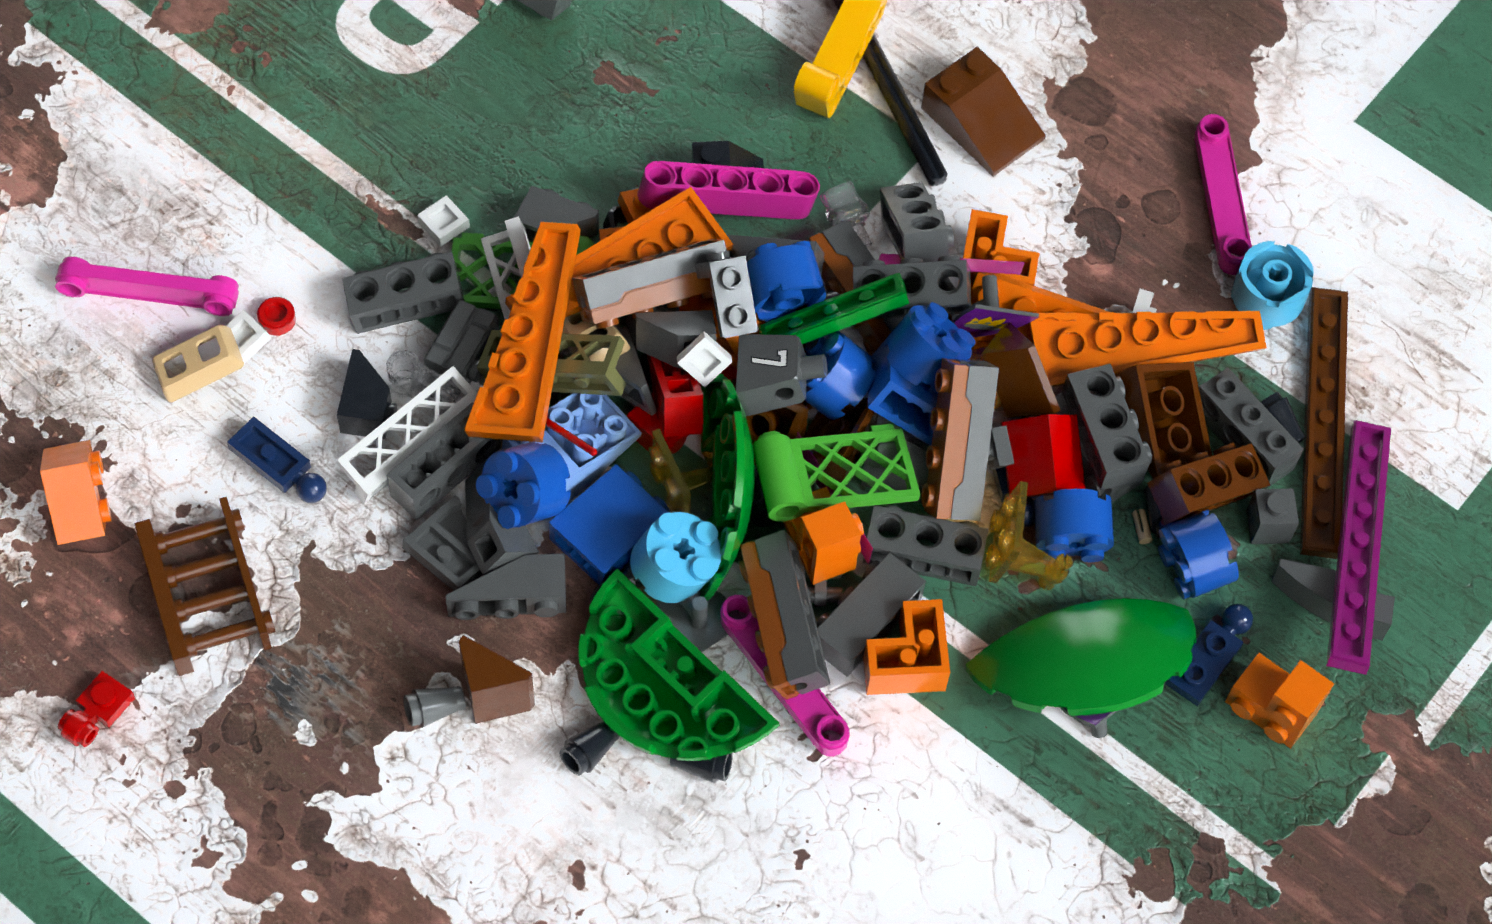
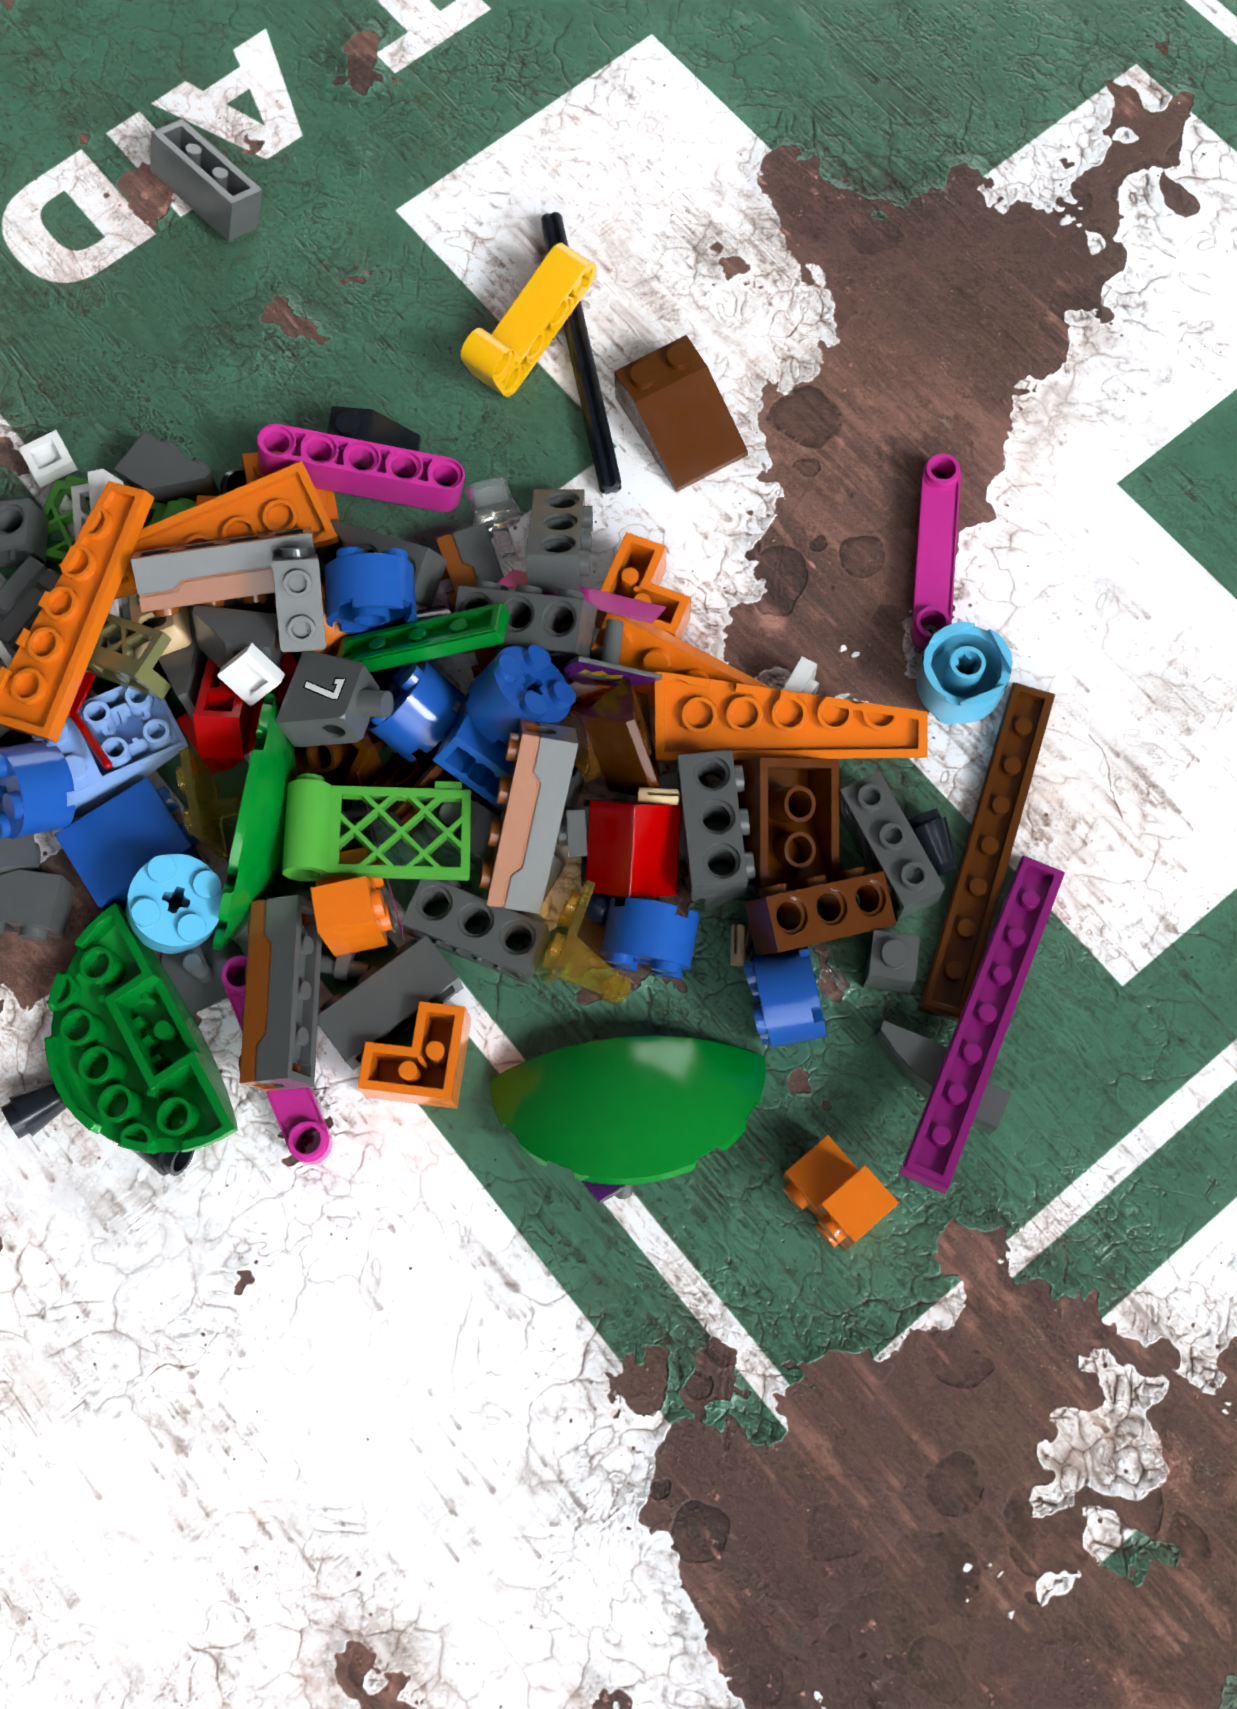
camera: 20 degrees right, 10 degrees up
dark blue plate [1165,604,1253,707] -> none
none -> tan piece [638,787,680,805]

